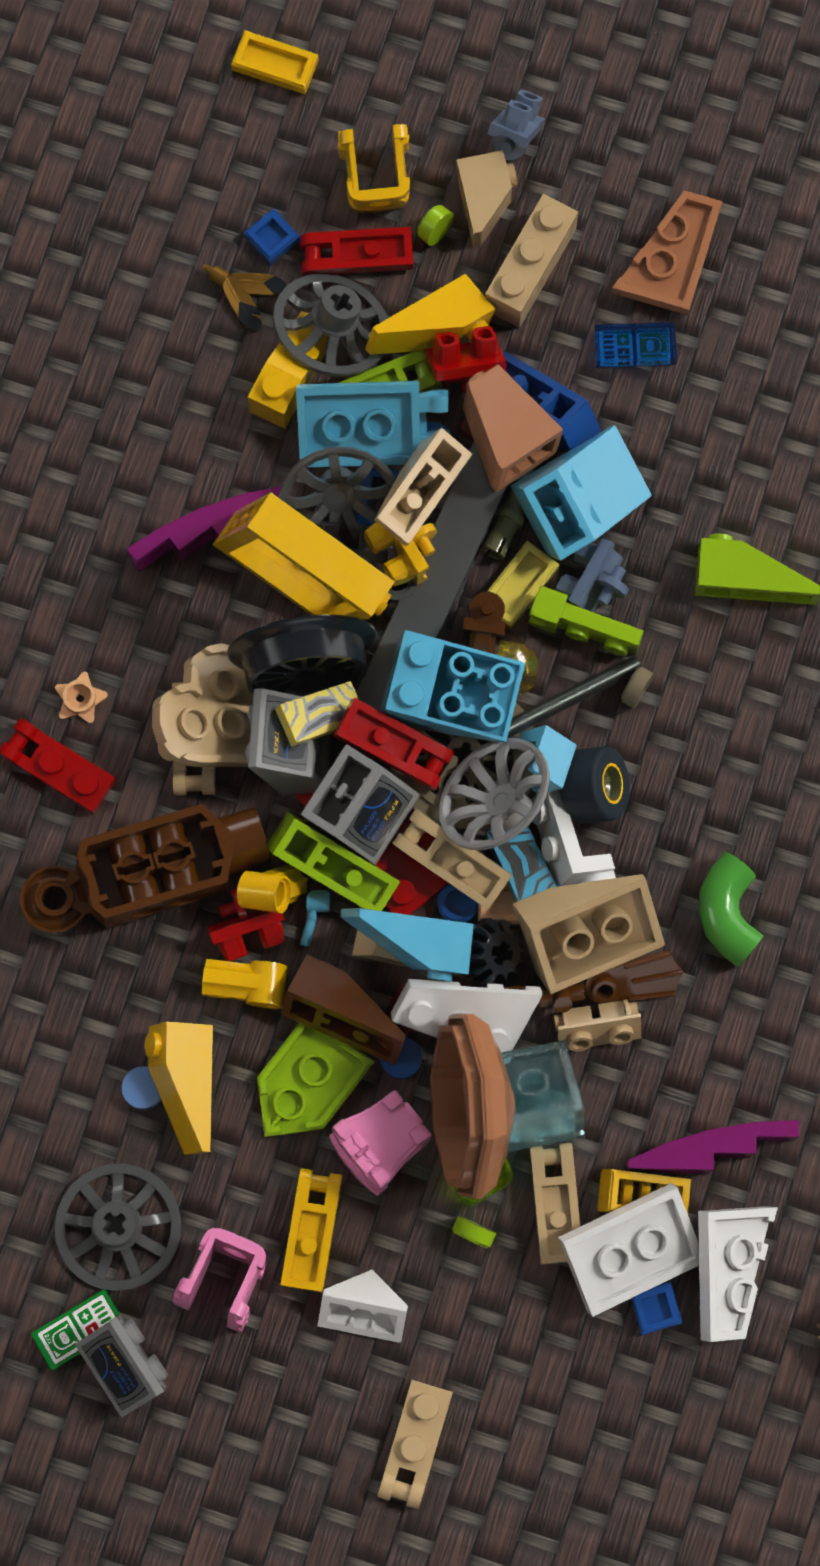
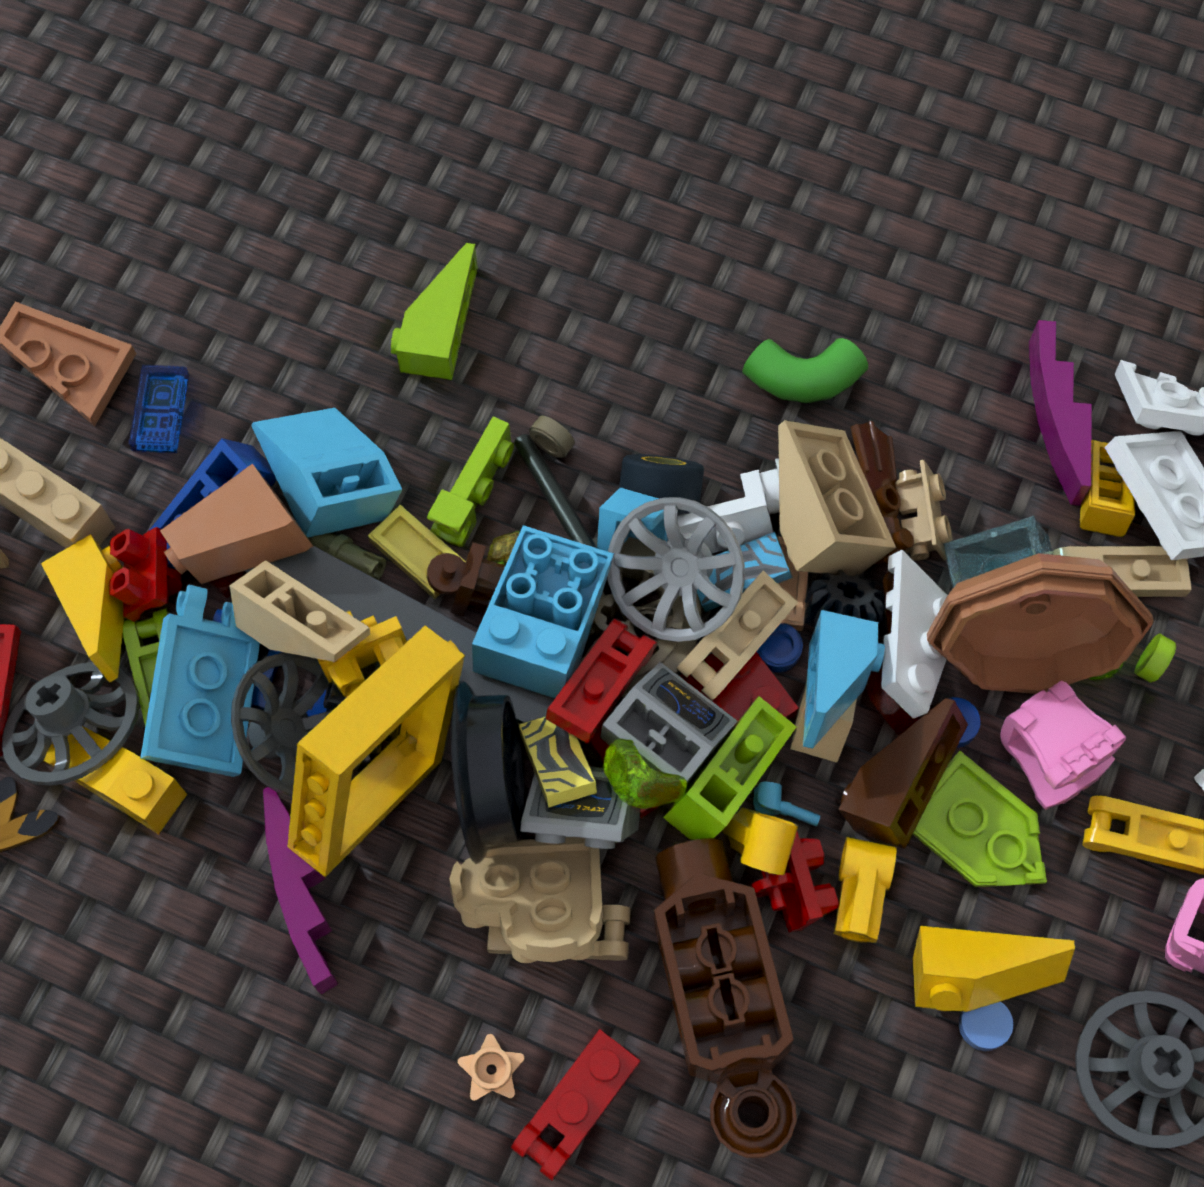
camera: 85 degrees left, 10 degrees down
sand blue hips [555,538,629,612] -> none
none -> clear neon green hair [603,738,687,809]

